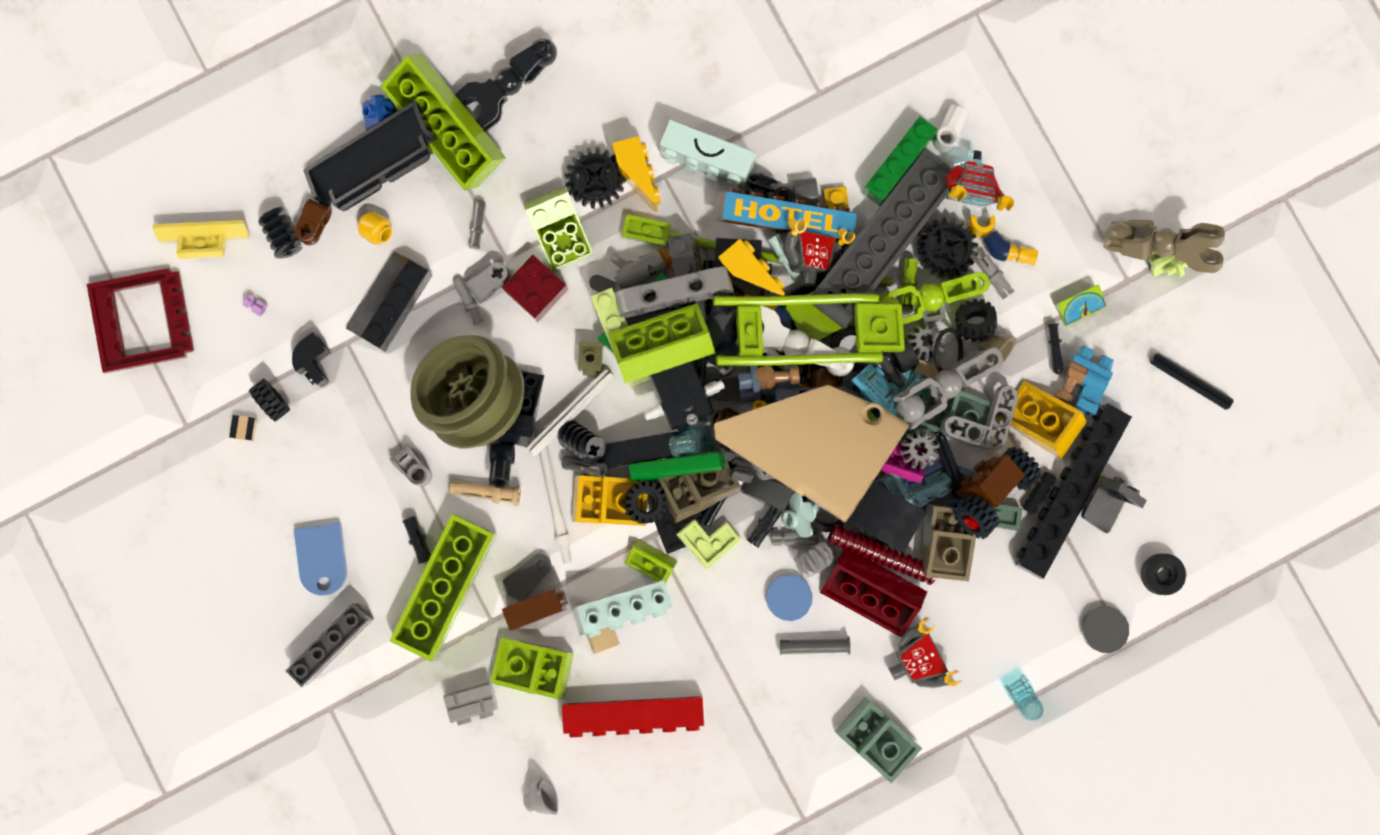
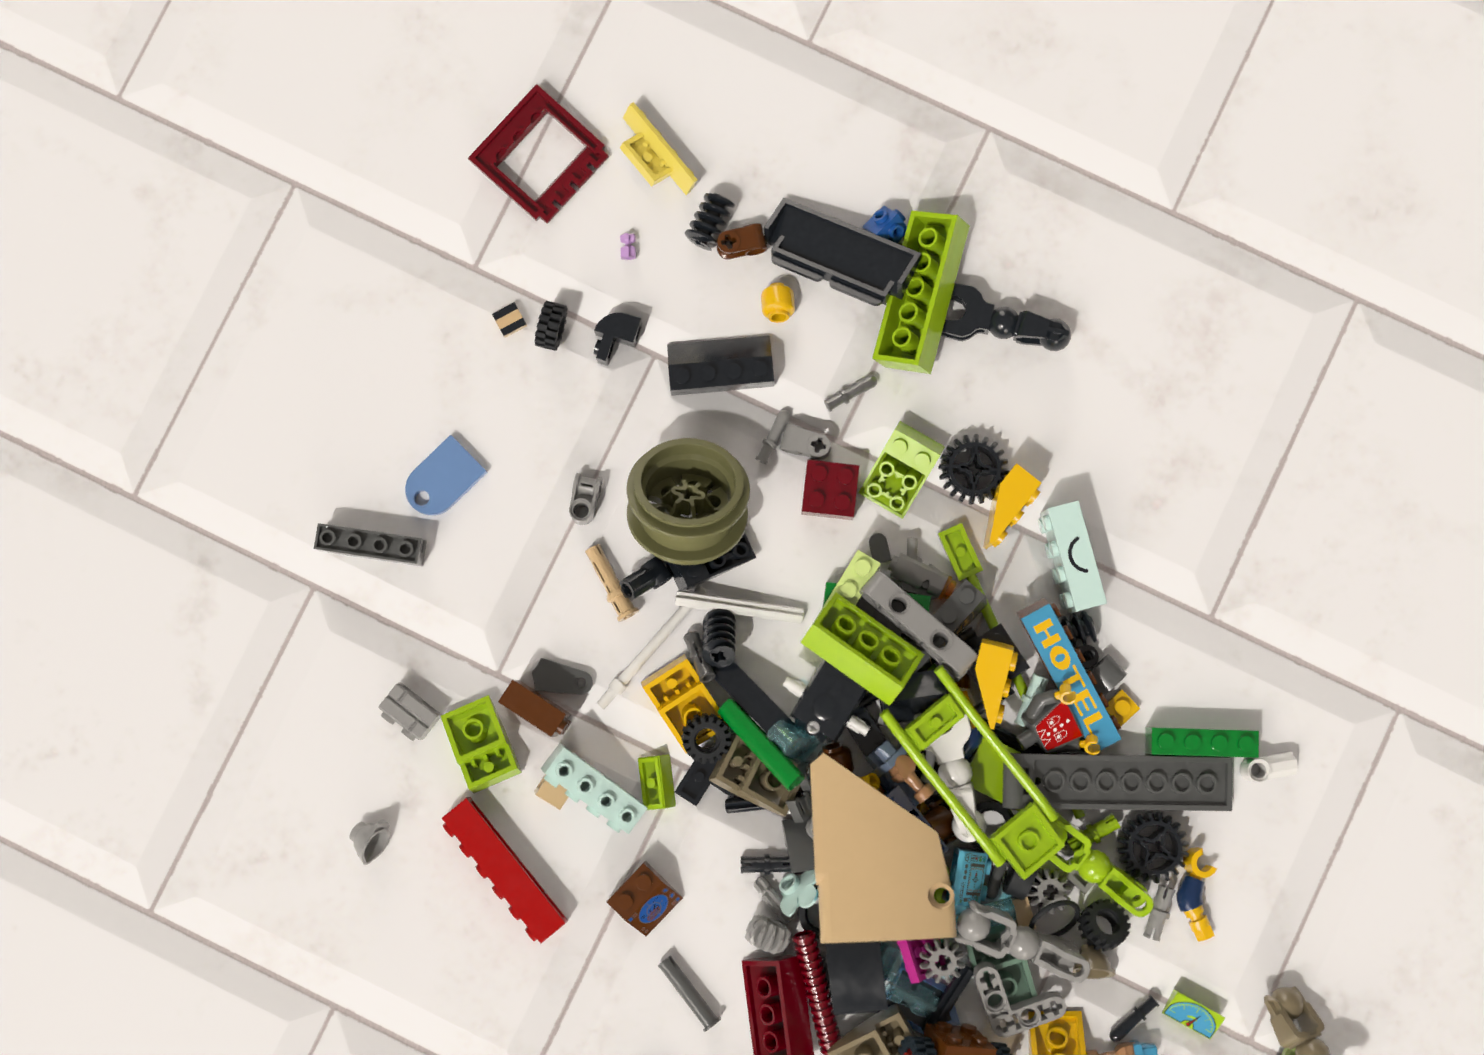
camera: 55 degrees right, 0 degrees up
lime brick [389,514,497,662] -> none
black pin [402,516,431,564] -> none
olive brick [578,341,604,376] -> none
yellowish green tile [676,519,741,570] -> none
medium blue tile [766,575,813,621] -> none
torso [945,150,1014,211] -> none
none -> reddish brown slope [607,860,683,936]

